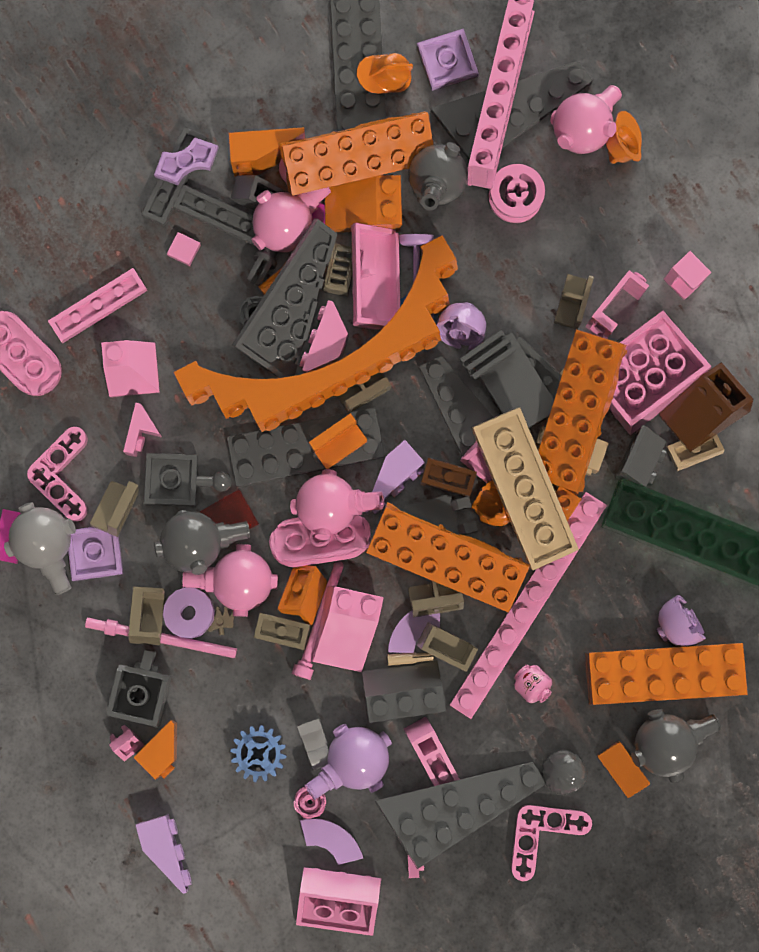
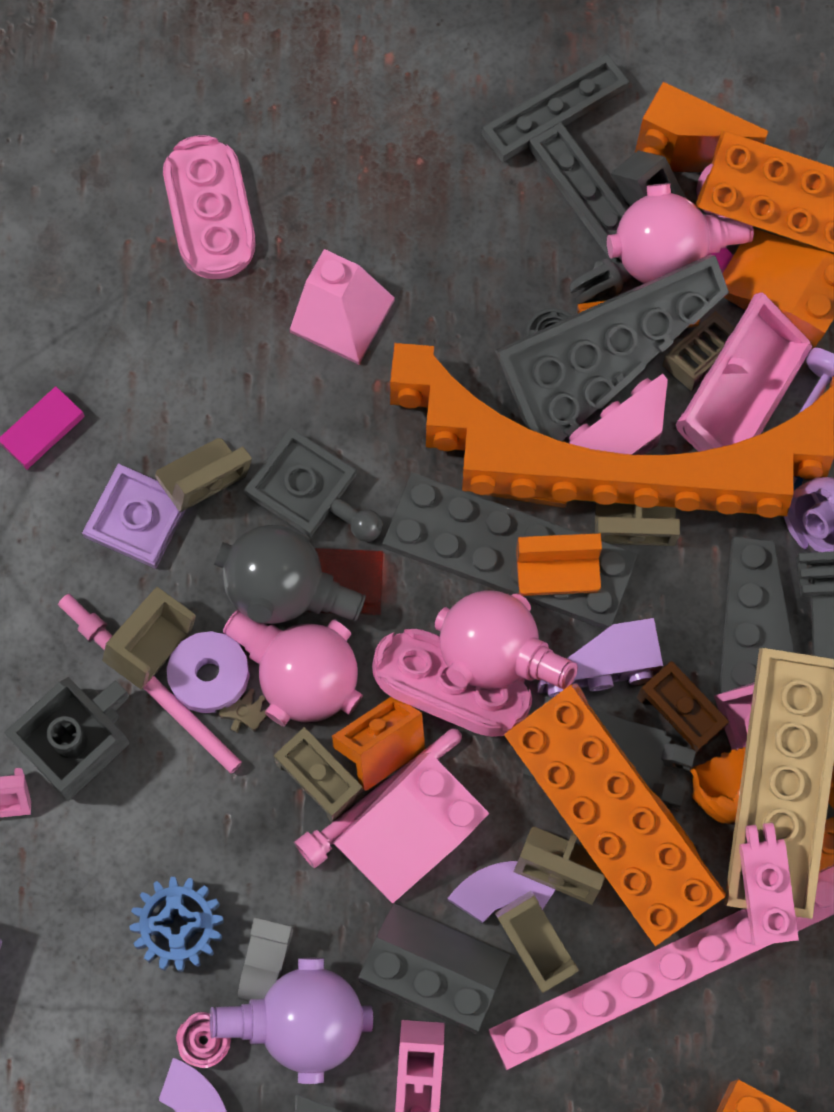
camera: 35 degrees right, 10 degrees down
light grey piece [4,502,76,595] -> none
bright pink beam [27,427,88,521] -> none
bright pink plate [48,268,148,343] -> none
bright pink slope [123,403,162,457] -> none
orange slope [133,720,177,780] -> none
lavender tile [154,138,219,185] -> none
bright pink tile [167,232,201,266] -> none
tan piece [387,652,434,666] -> none
bright pink head [514,665,552,703] -> none
none -> bright pink hinge [739,823,799,946]

